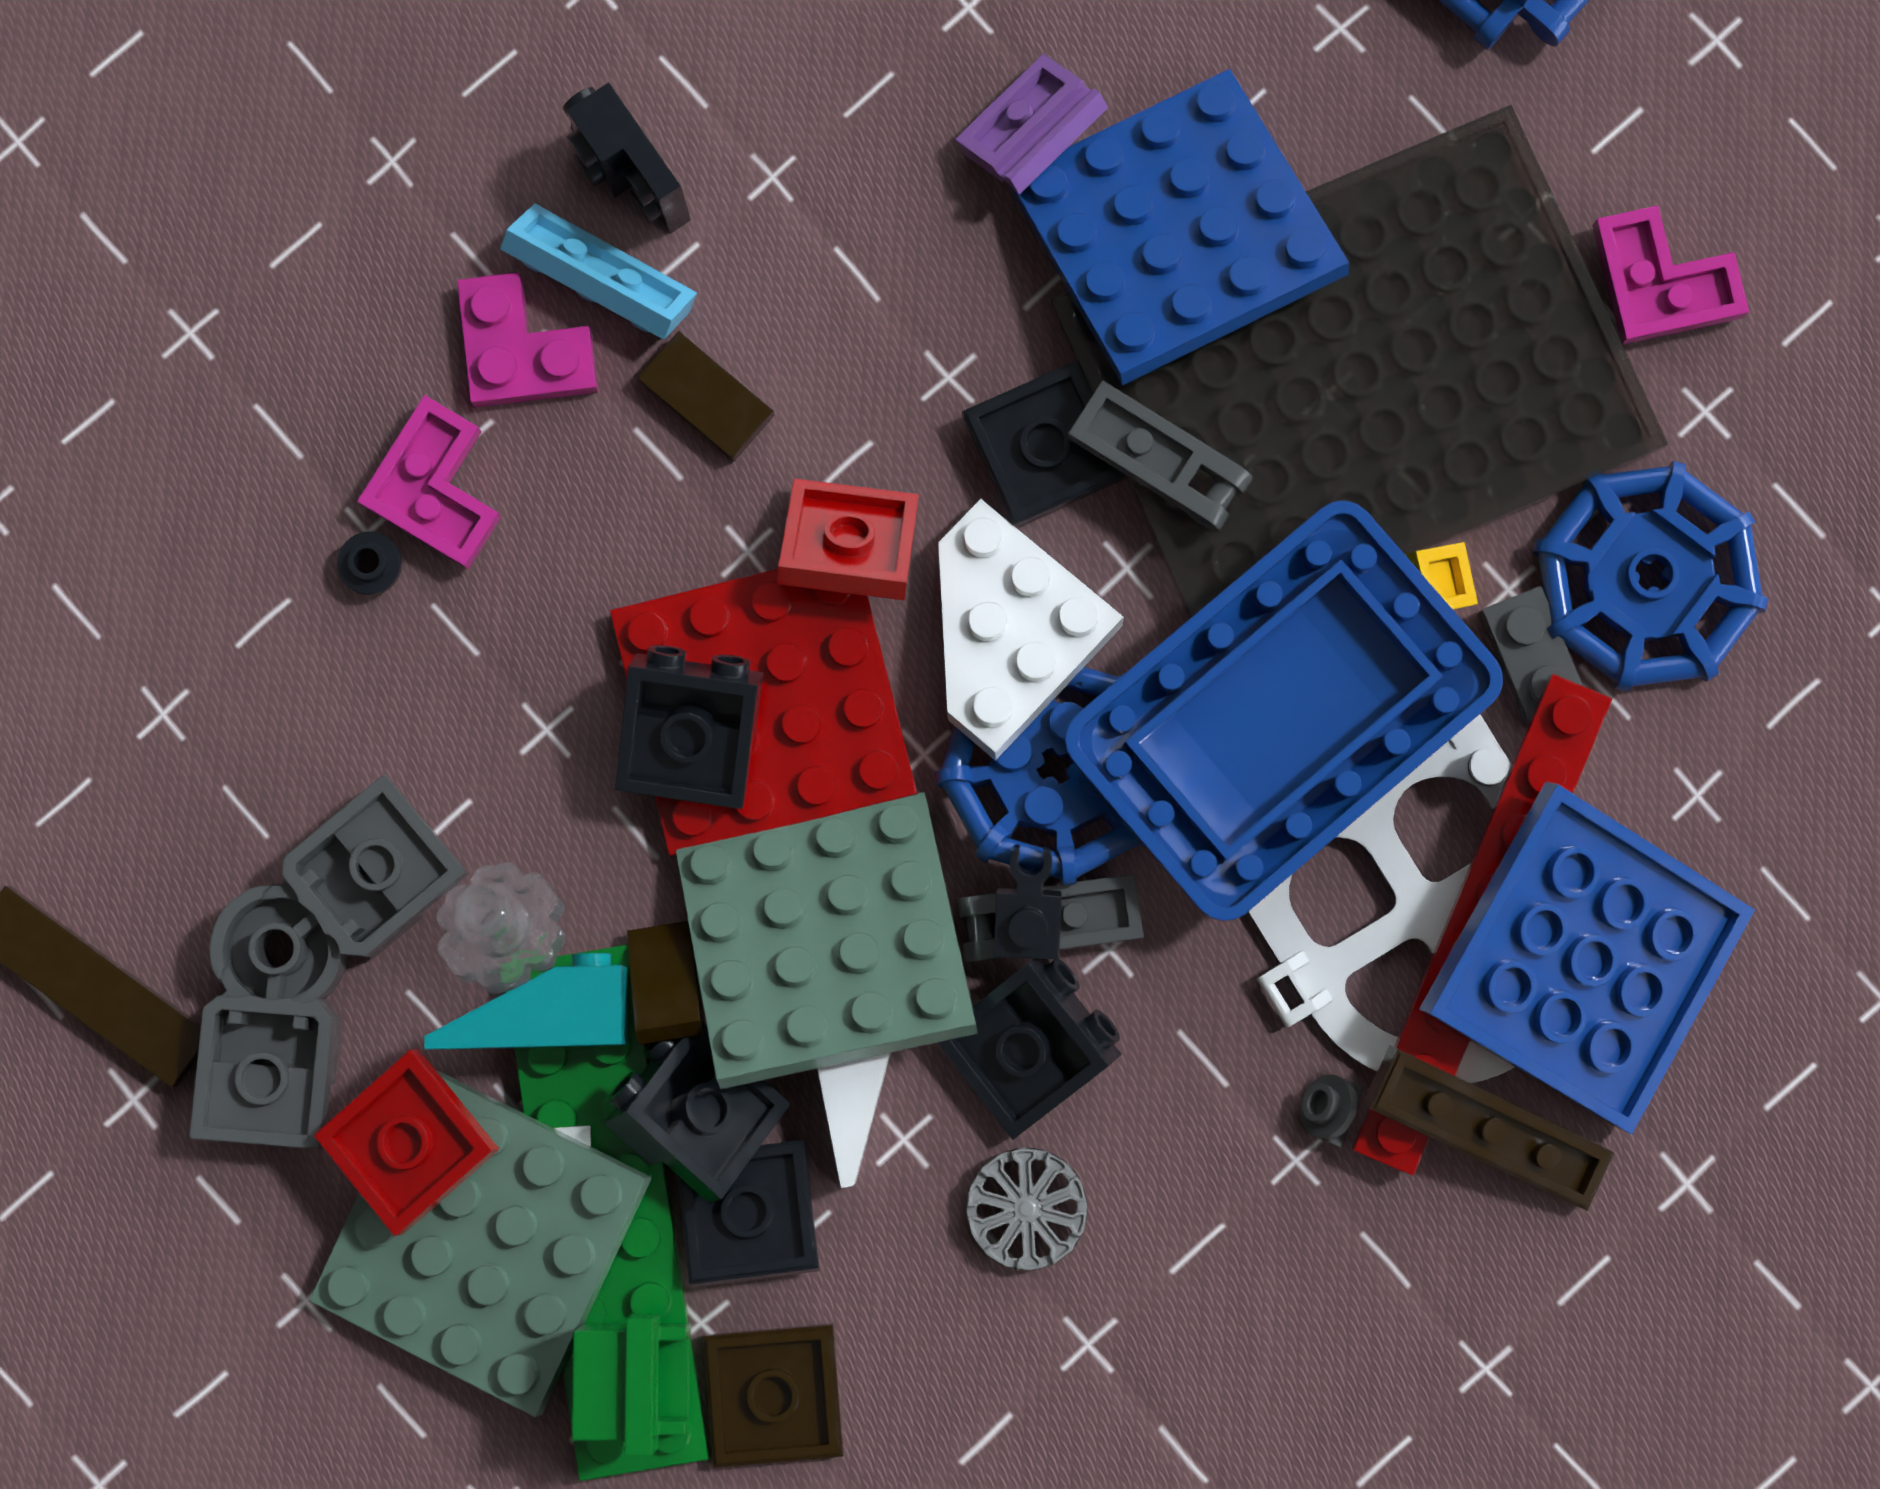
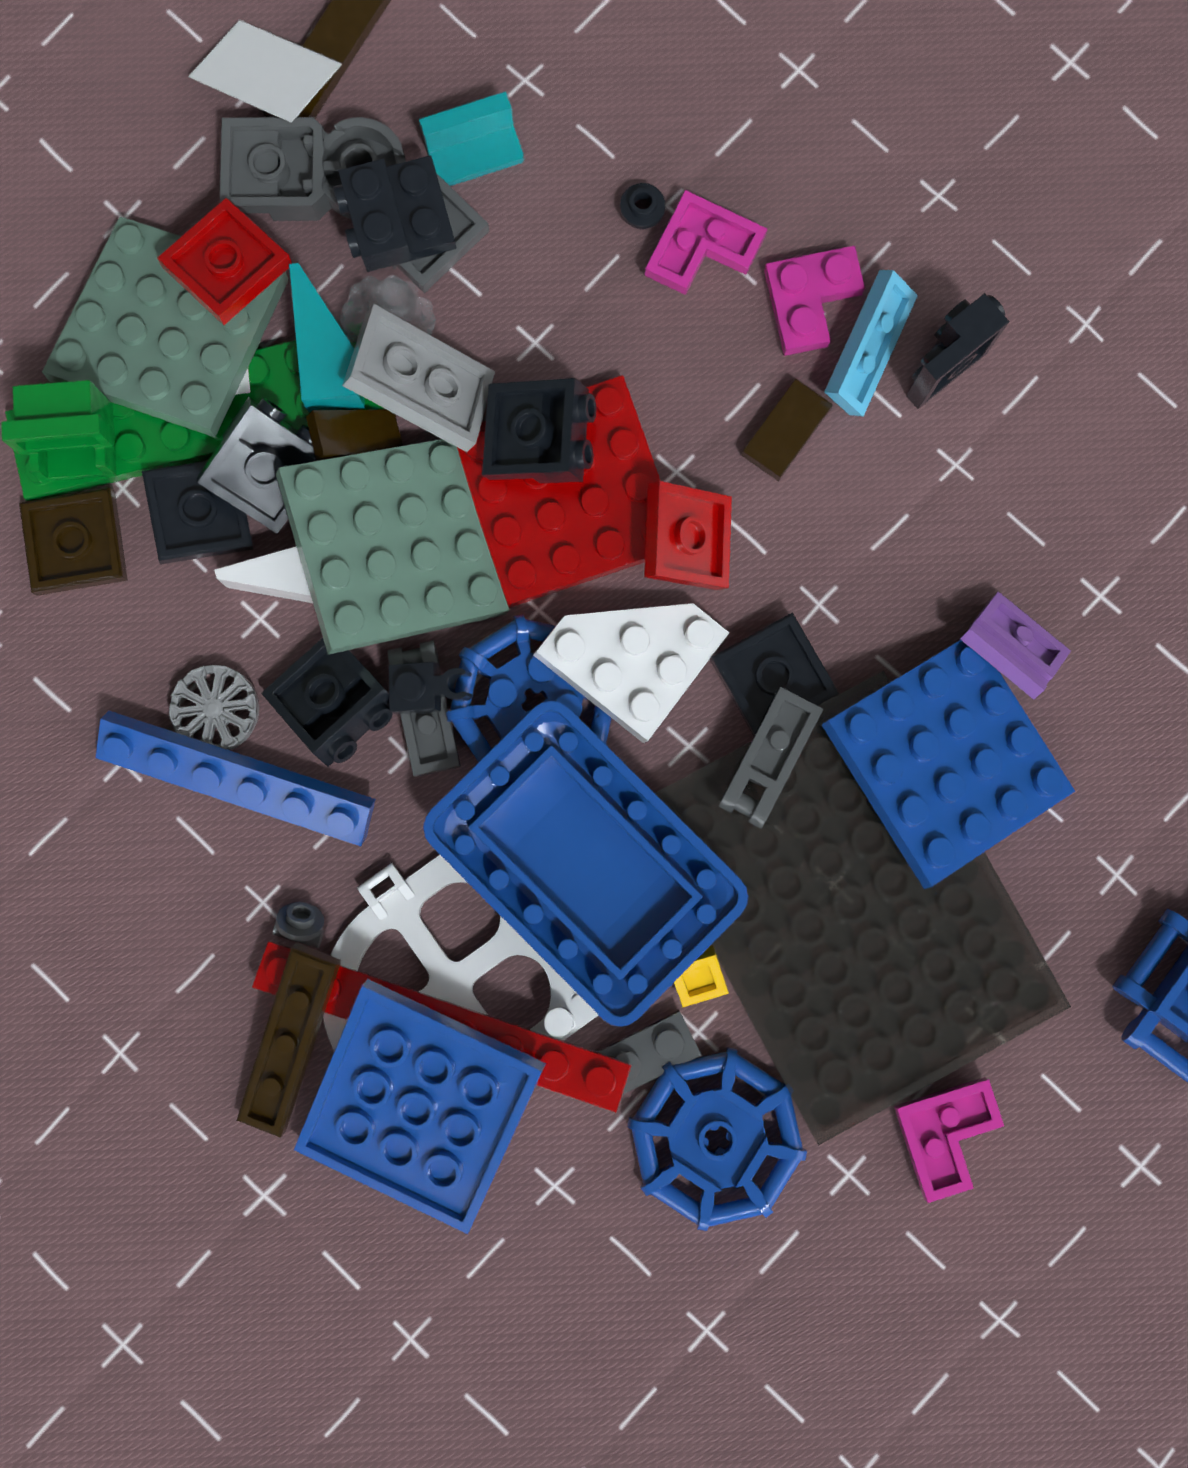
camera: 85 degrees right, 0 degrees up
none -> blue plate [95,711,376,846]
none -> white sticker [188,20,342,123]
none -> black plate [333,155,457,273]
none -> light grey plate [342,304,495,452]
none -> teal panel [419,91,524,186]

